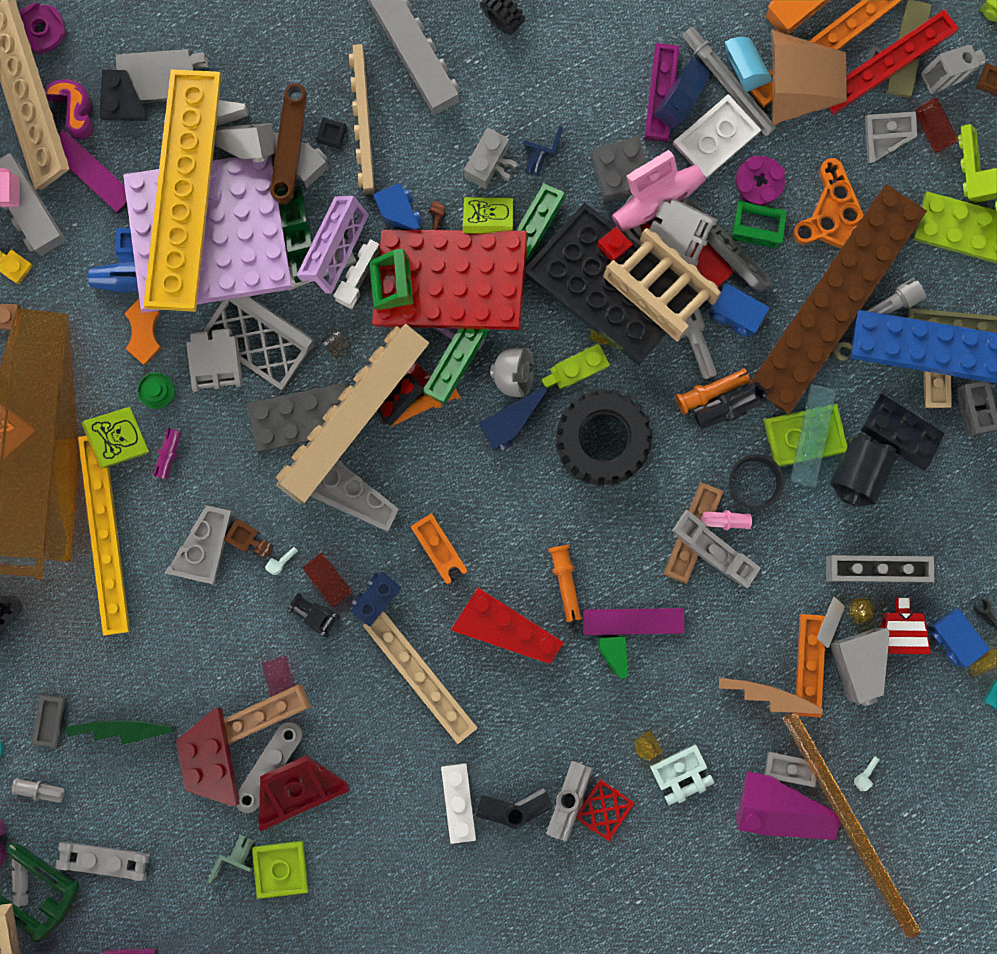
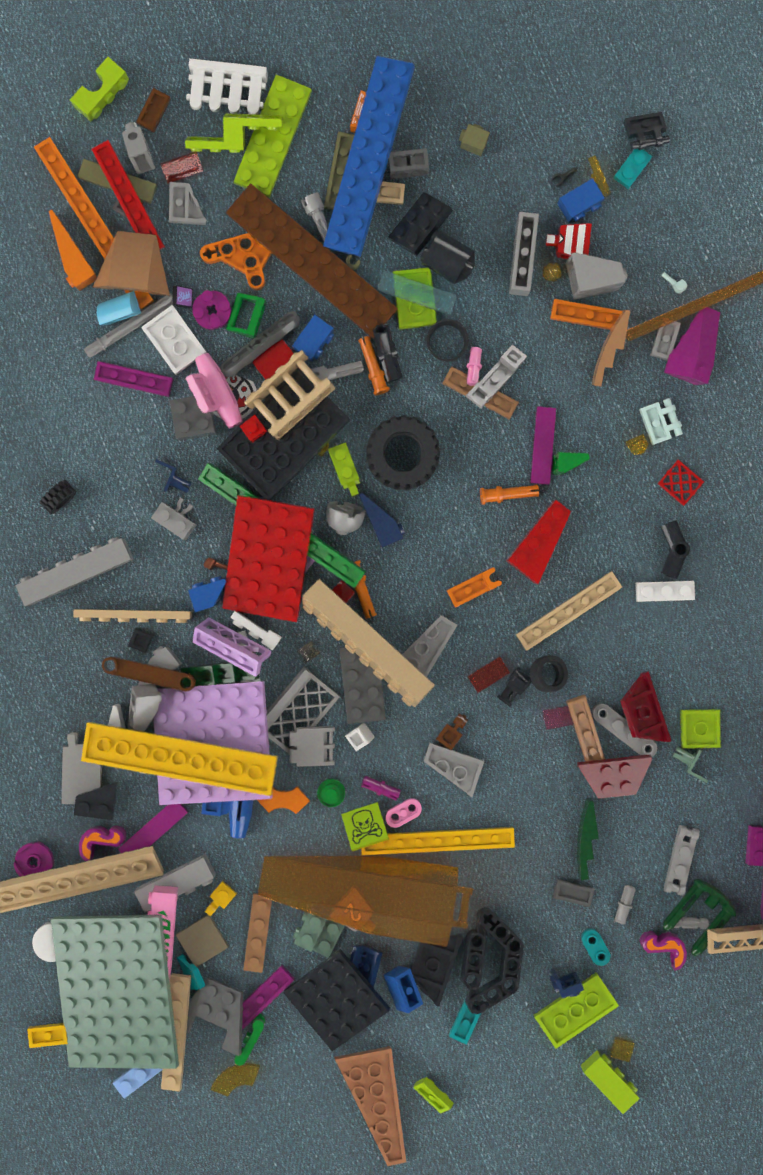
camera: 85 degrees left, 5 degrees up
light aqua hand [265,547,298,575] -> none
dark blue bracket [350,572,401,626] -> none
green tile [369,249,414,310] -> none
black tile [377,372,424,426] -> none
lime tile [463,197,513,234] -> none
light grey piece [546,761,593,842] -> none
light grey plate [649,199,718,266] -> none
dark blue slope [653,56,711,129] -> none
white sticker [817,597,845,648] -> none
none -> tile [172,285,193,309]
none -> white slope [345,723,374,751]
none -> bright pink plate [386,798,422,828]
none -> black tyre [530,655,568,692]

